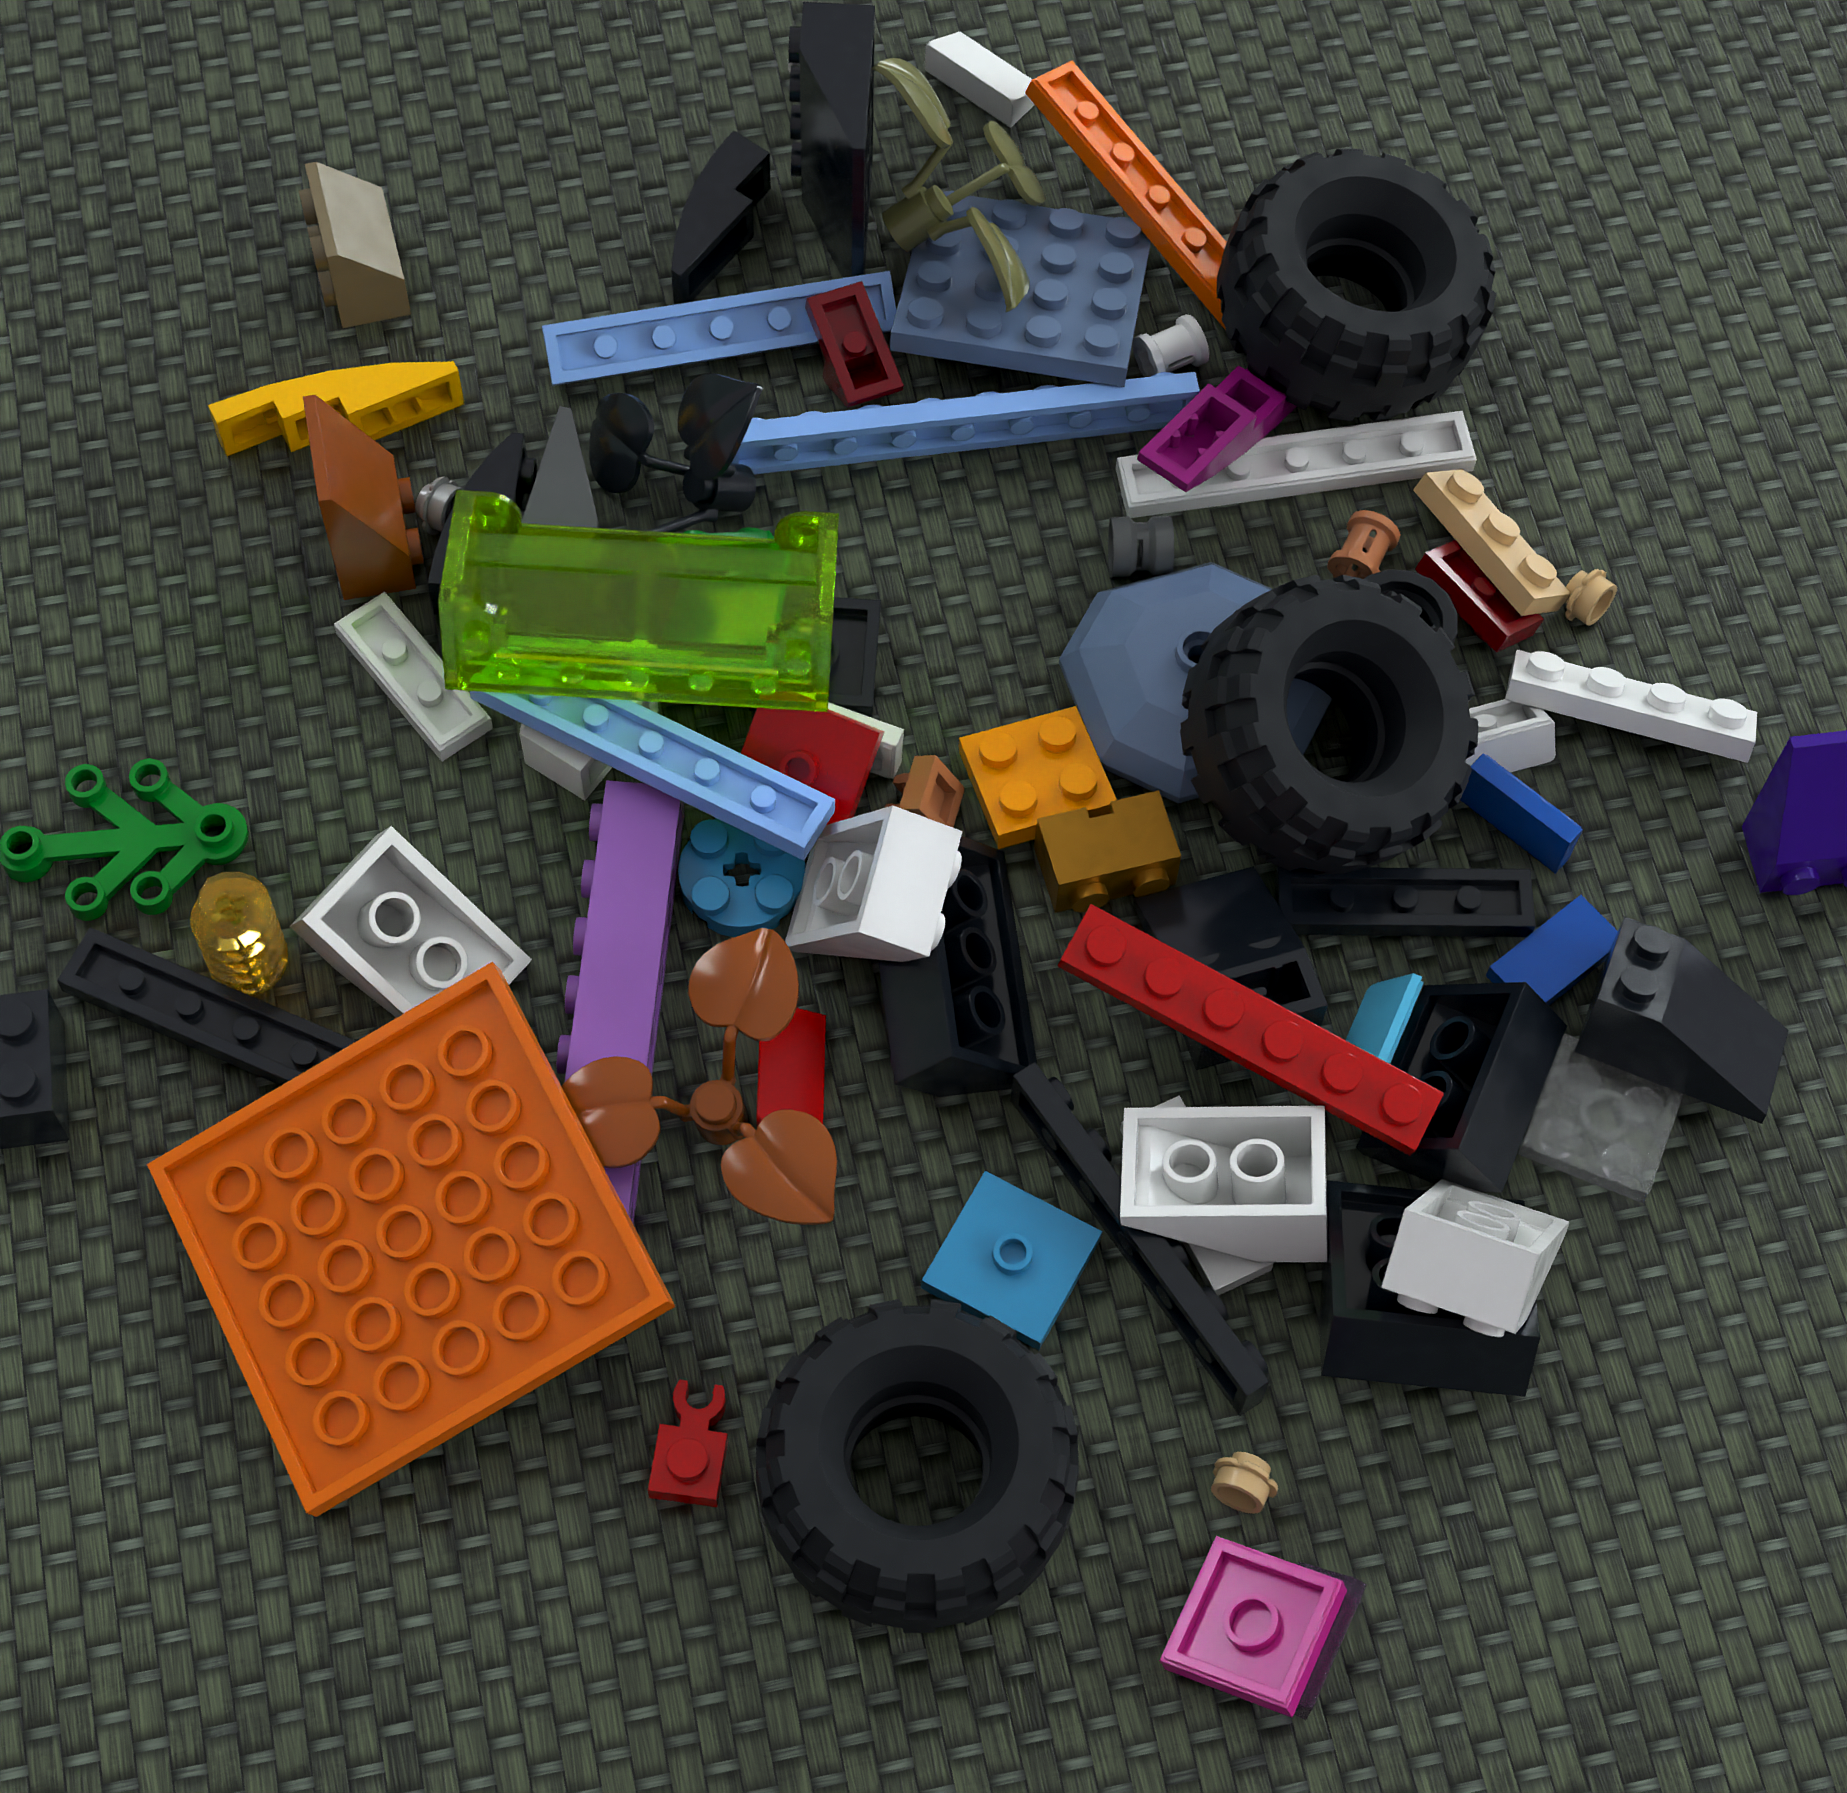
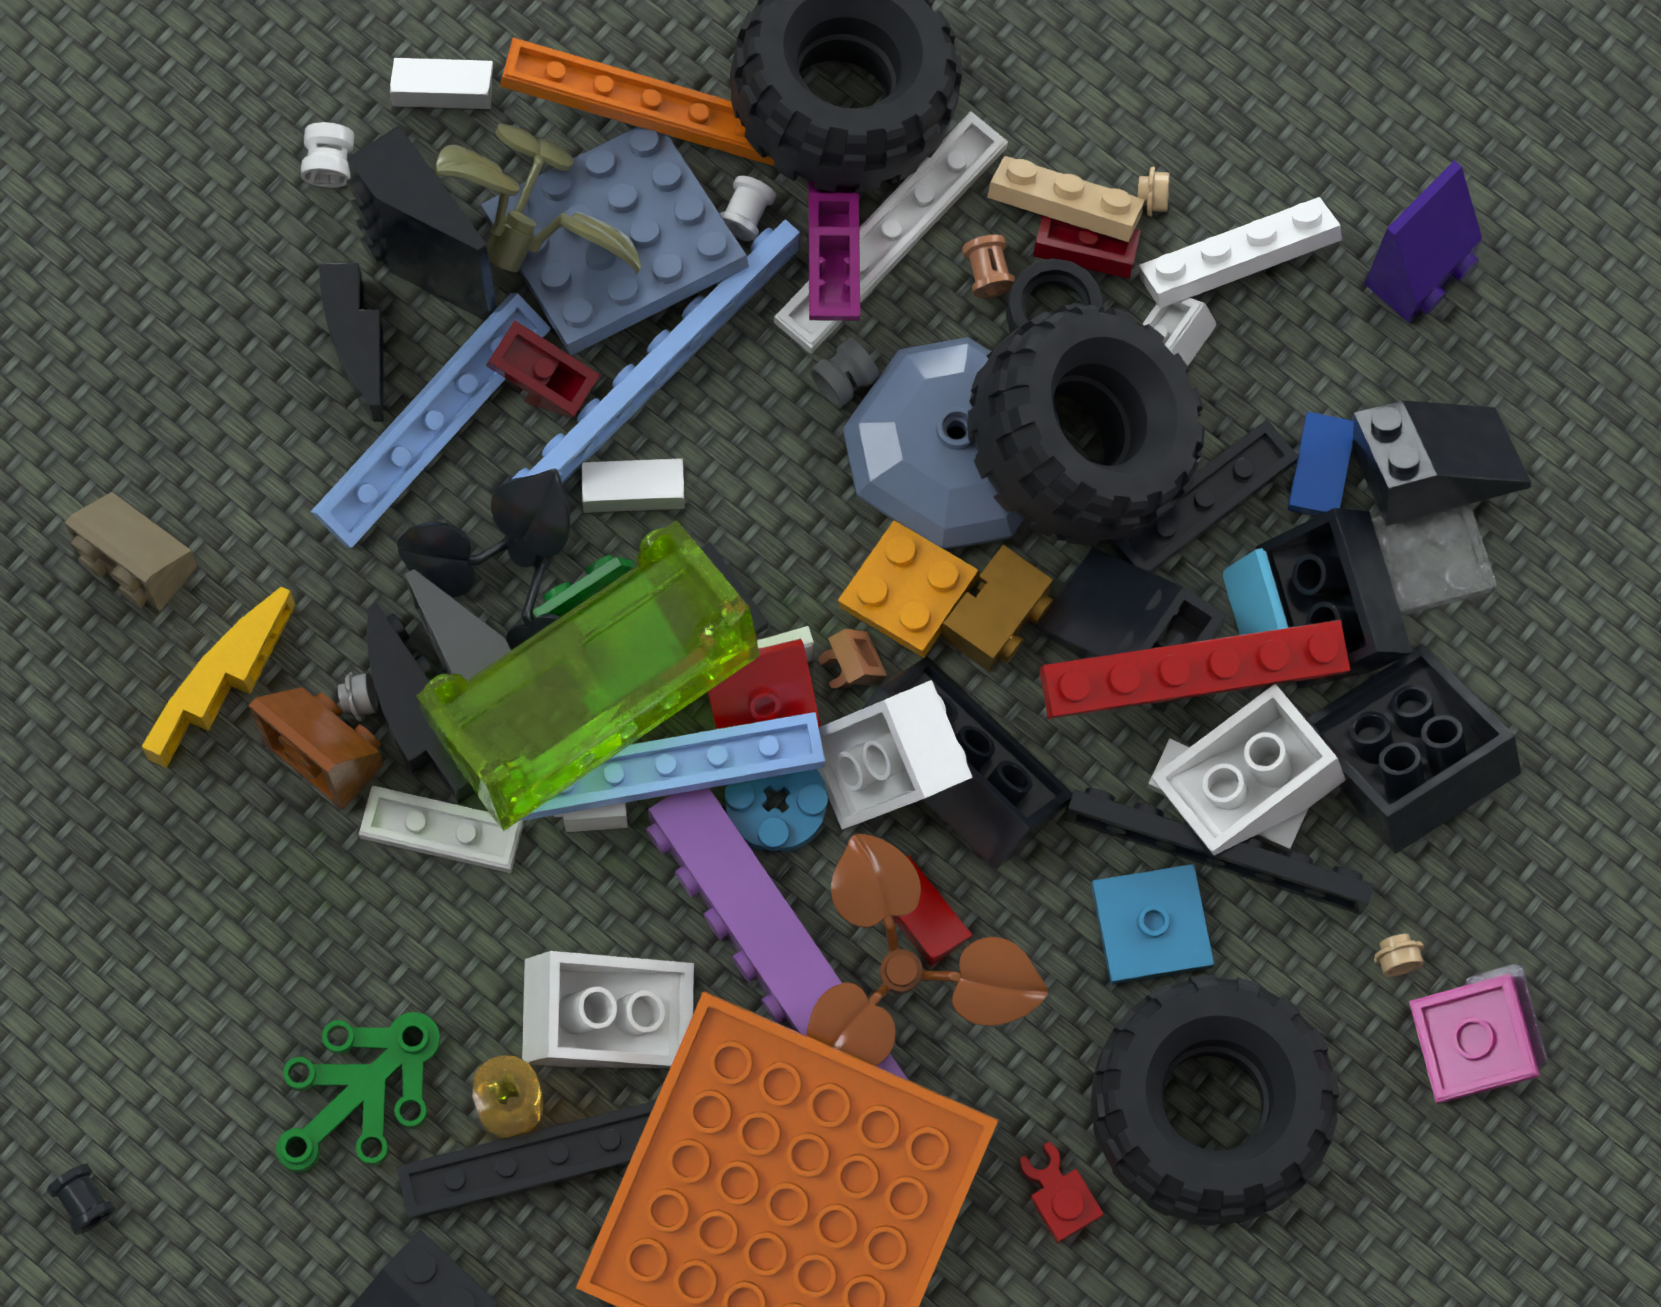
camera: 40 degrees left, 10 degrees up
white slope [1381,1179,1569,1337] -> none
blue tile [1460,753,1583,874] -> none
none -> white slope [582,458,685,513]

